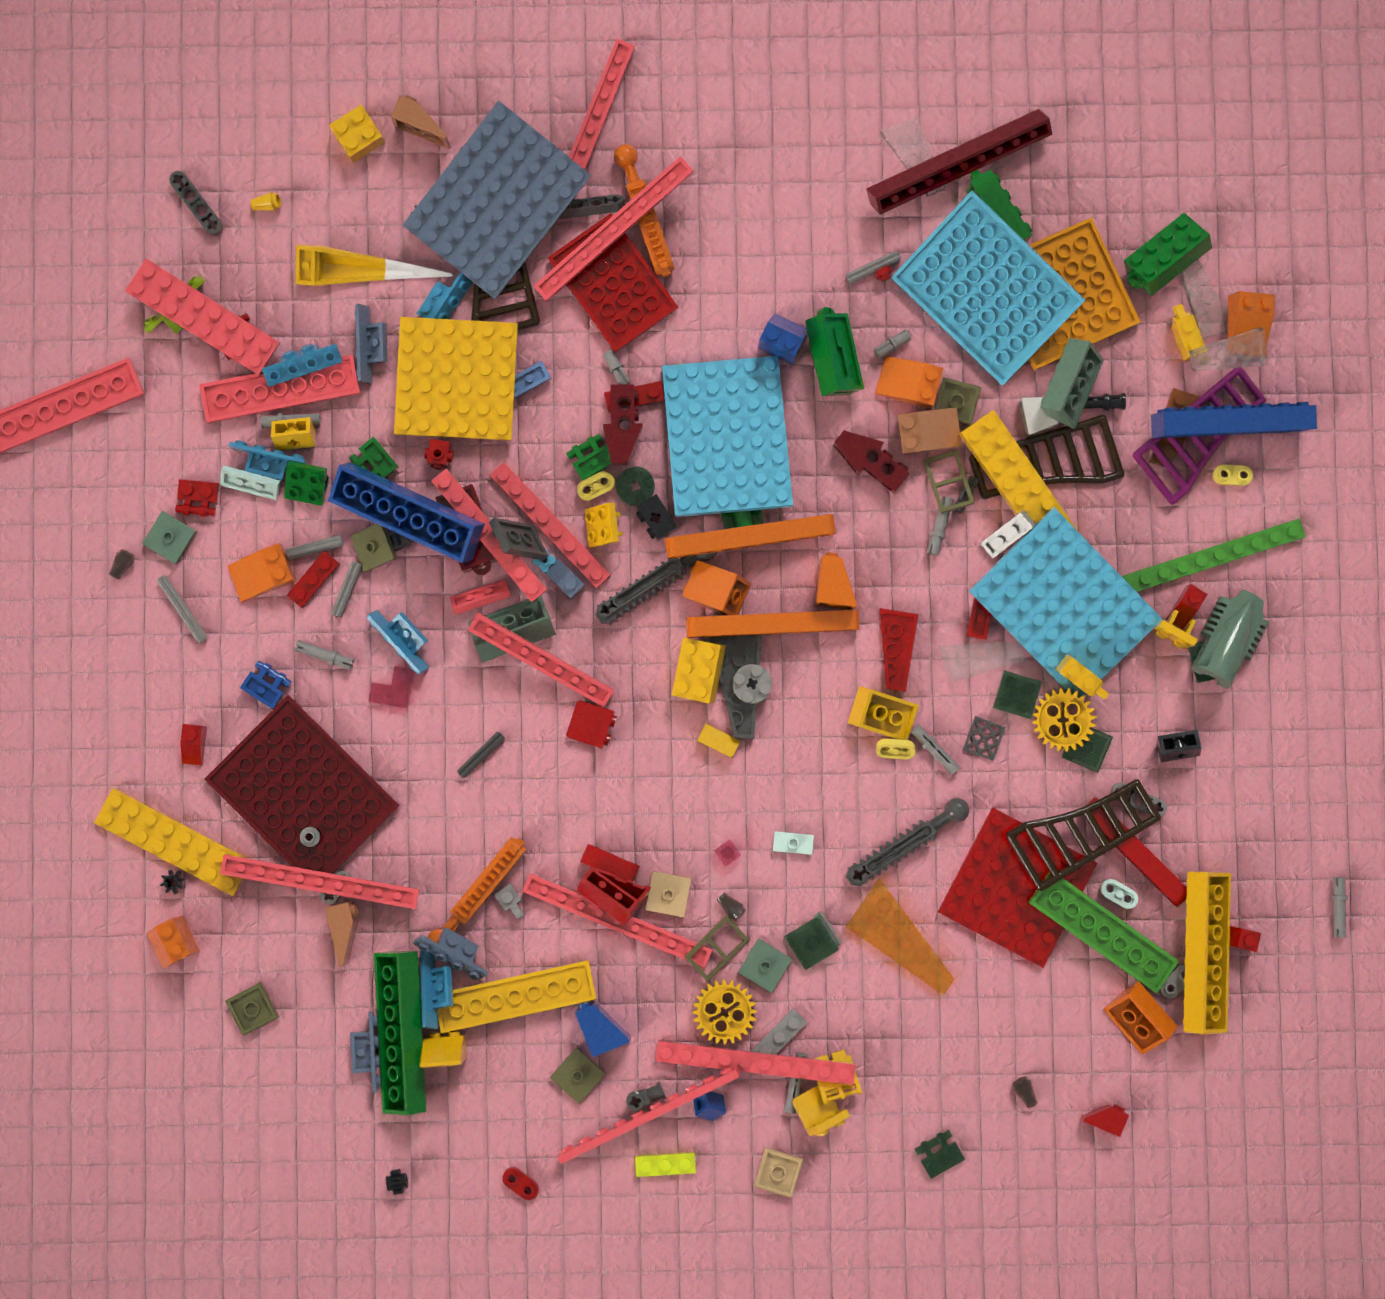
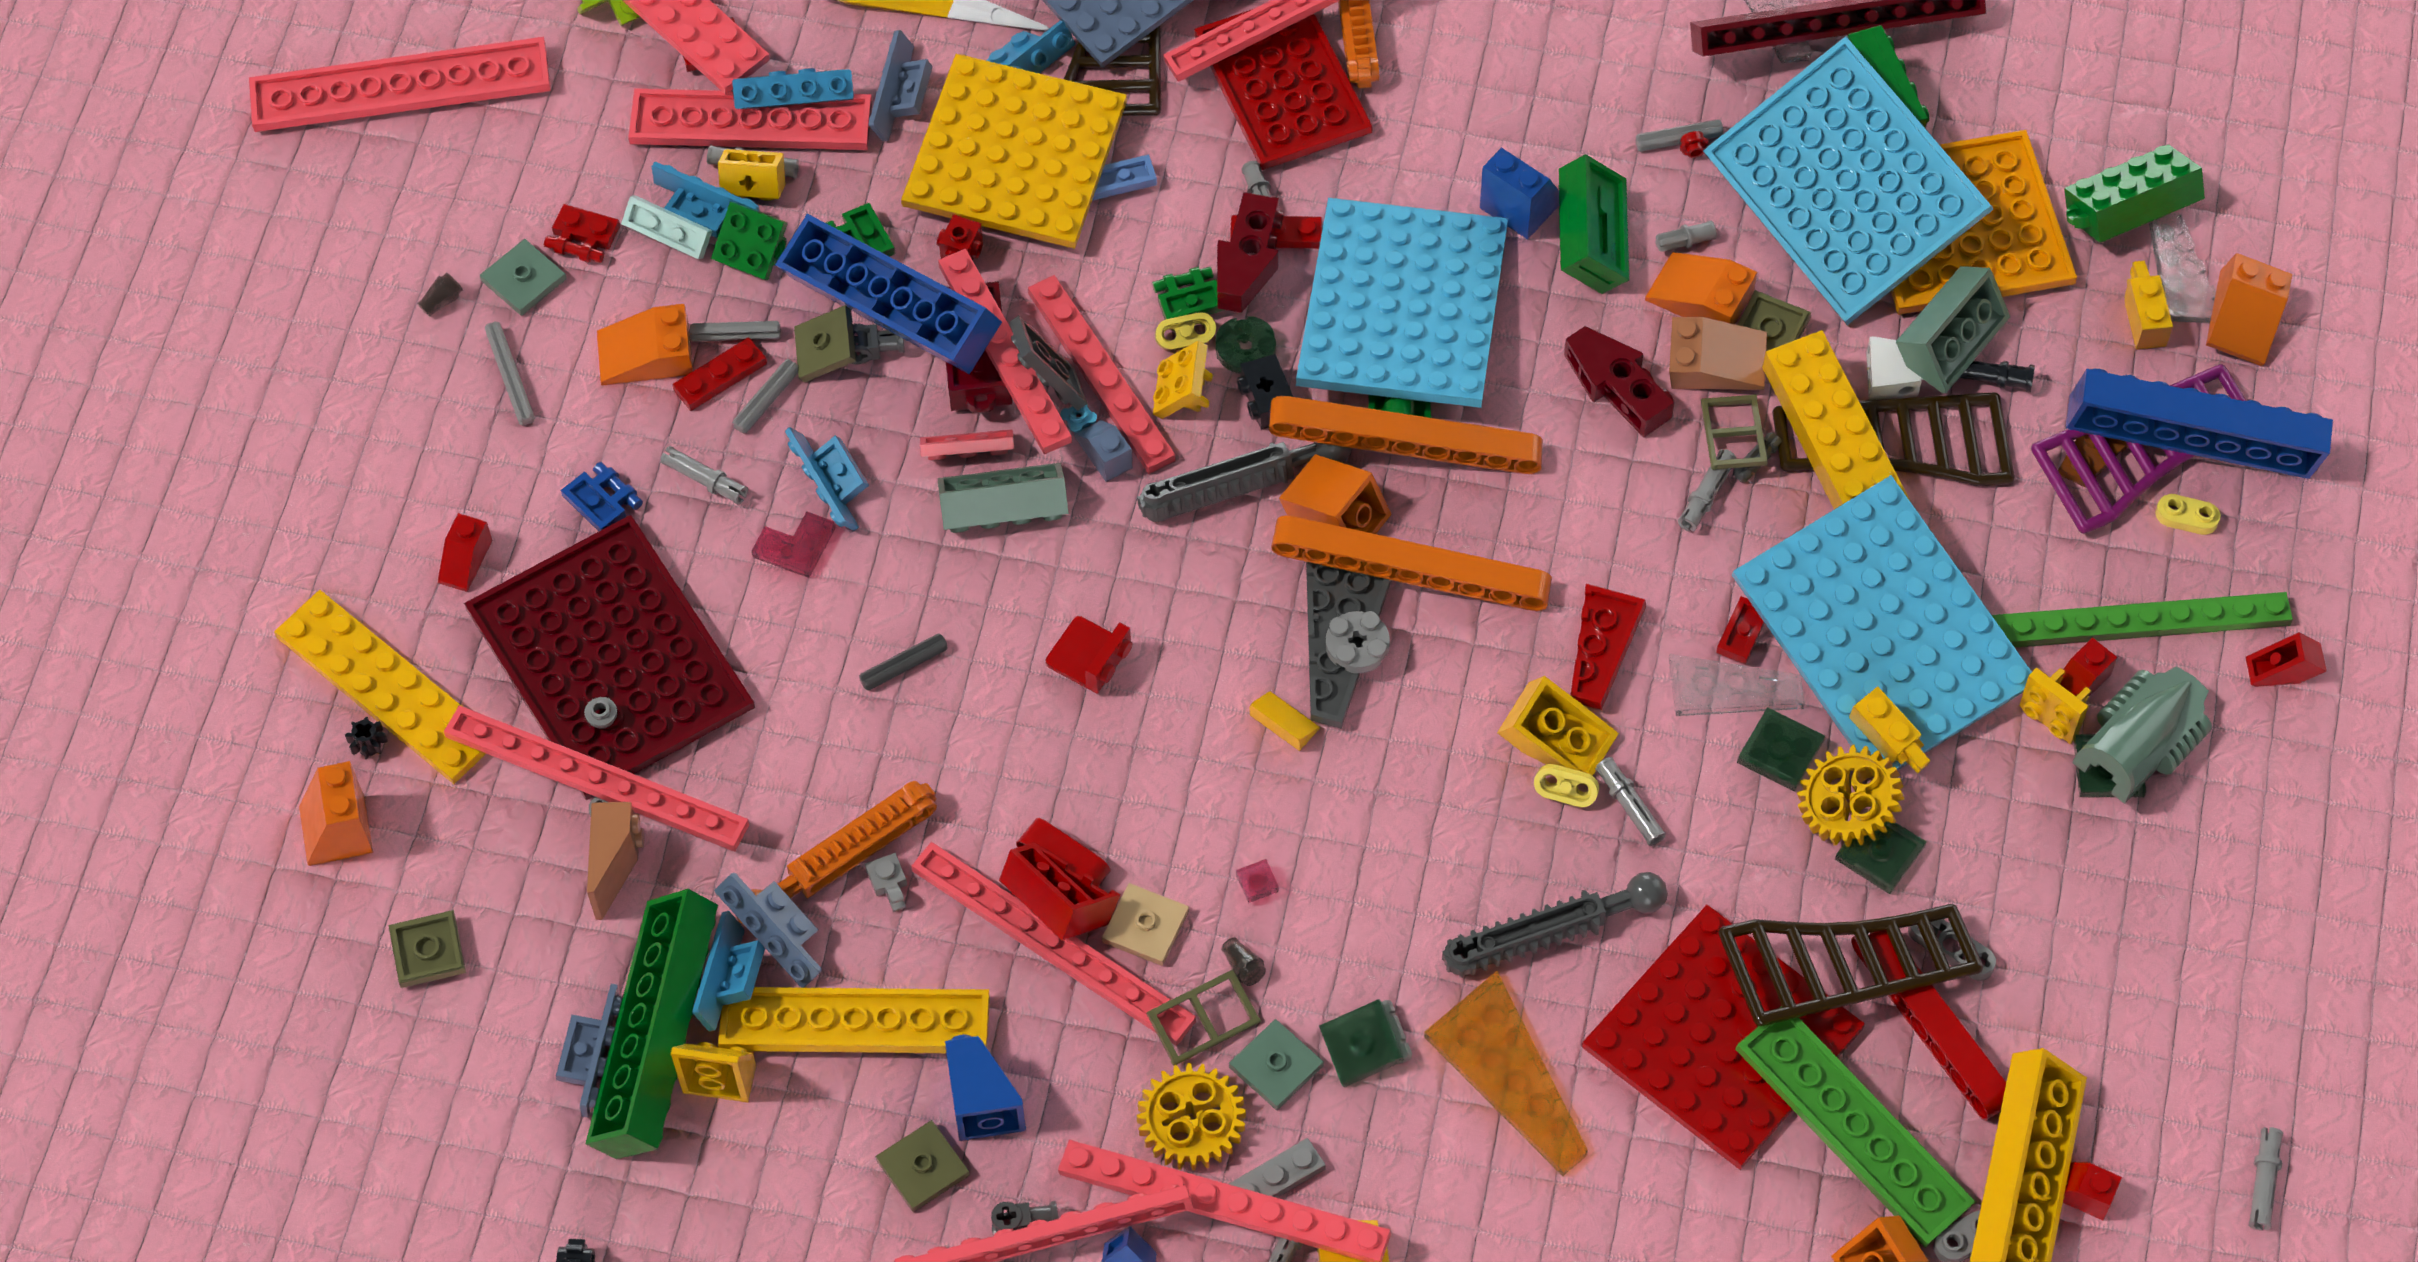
camera: 15 degrees right, 25 degrees down
coral plate [468,612,614,707] -> none
yellow brick [672,637,726,704] -> none
light aqua plate [773,831,814,855] -> none
orange slope [815,552,857,610] -> none
dark grey window [963,716,1006,761] -> none
plate [980,510,1036,559] -> none
light aqua plate [1100,879,1138,909] -> none
black brick [1157,730,1202,762] -> none
clear wing [1189,327,1268,371] -> none
none -> red slope [2245,632,2327,687]

